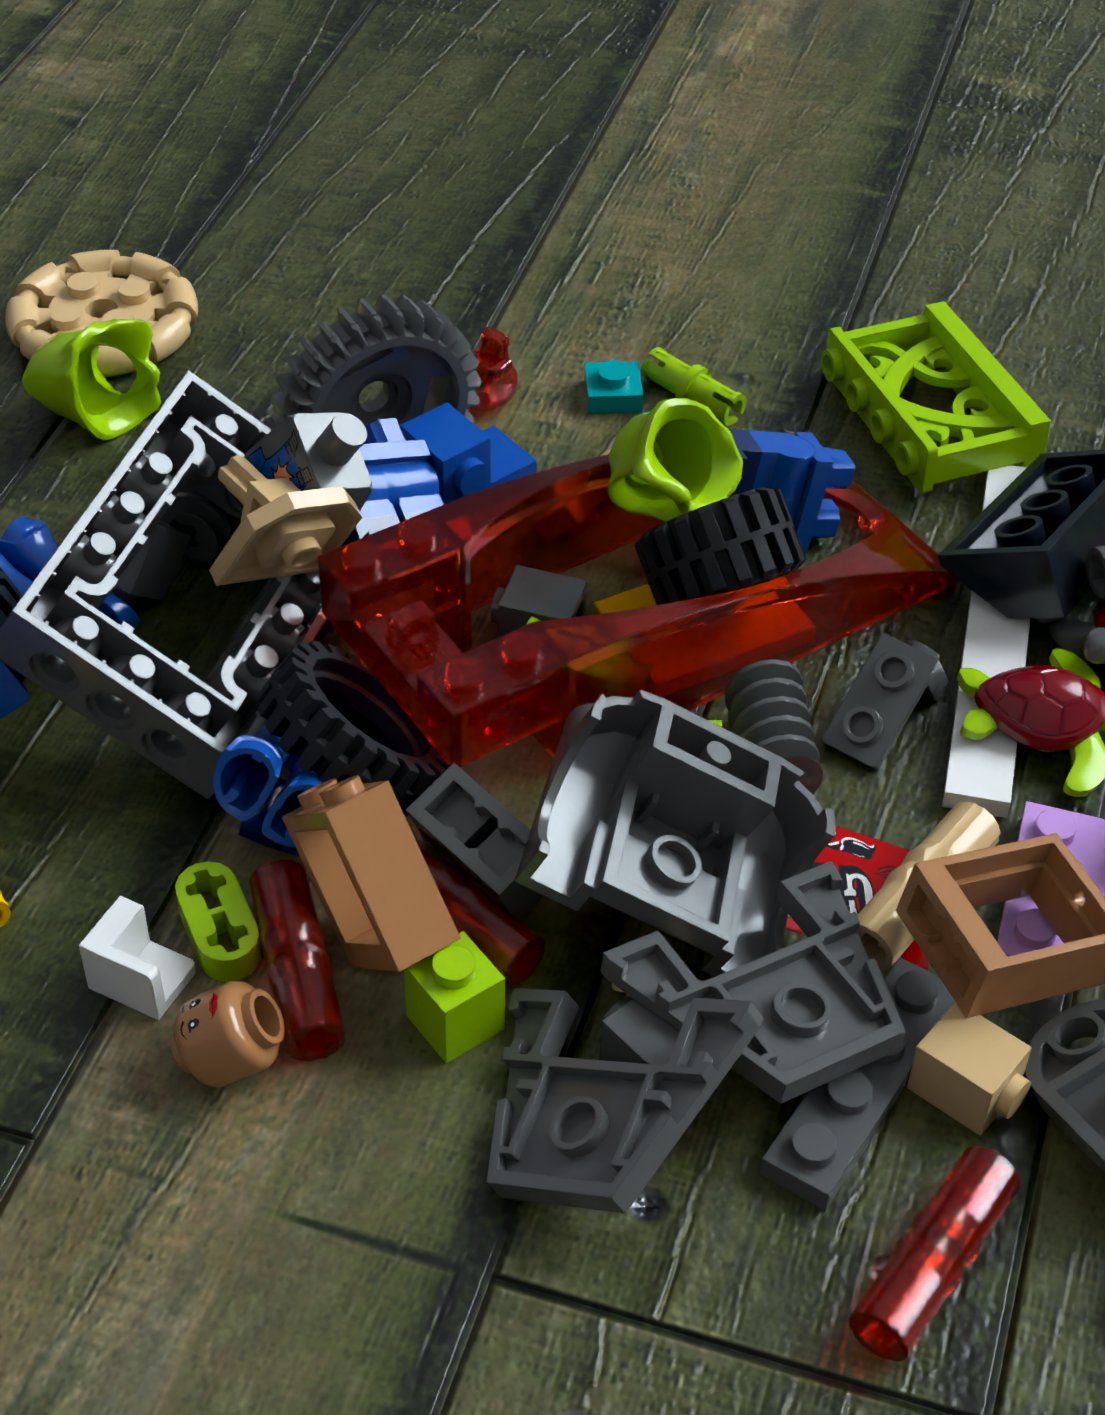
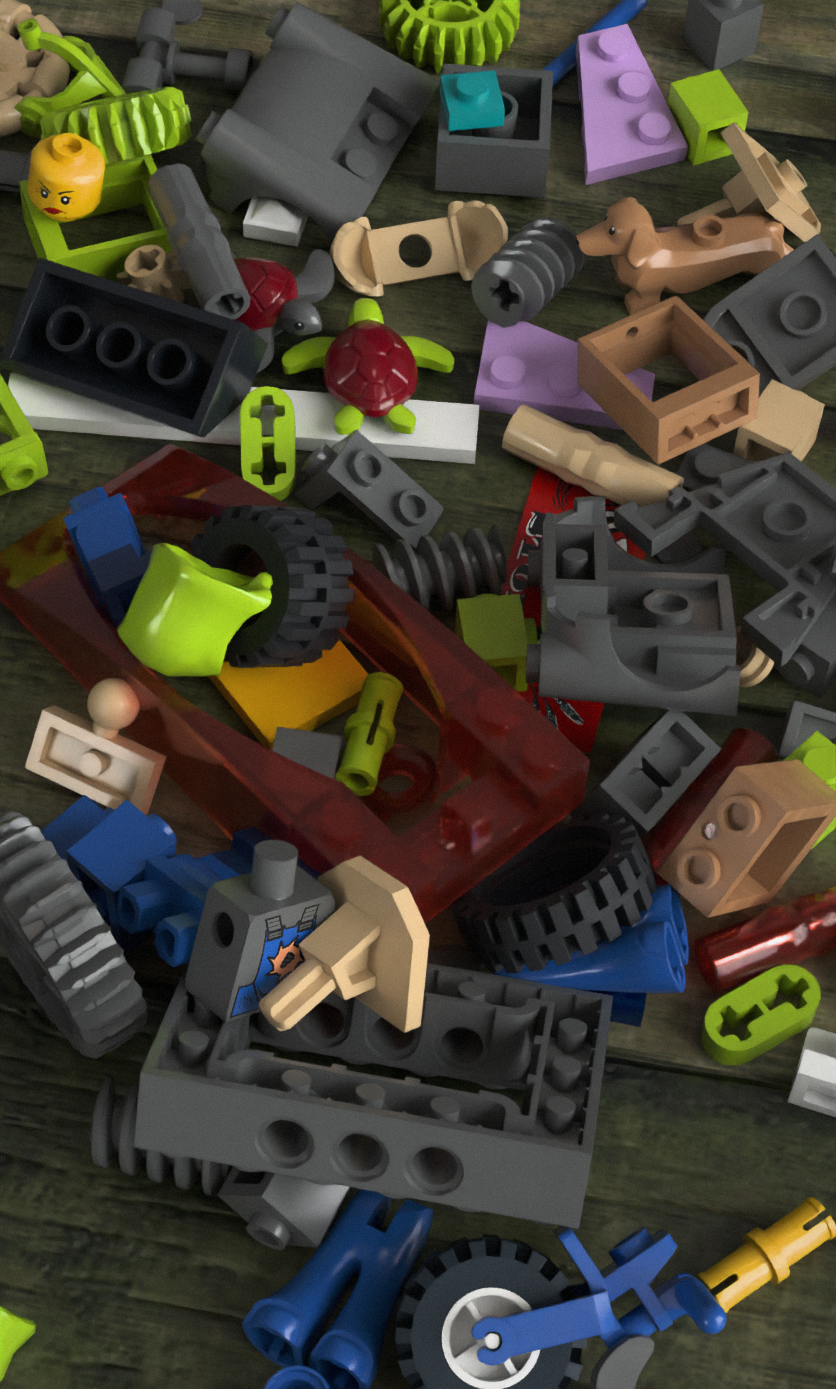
camera: 100 degrees left, 10 degrees up
none -> lime beam [240,386,297,504]

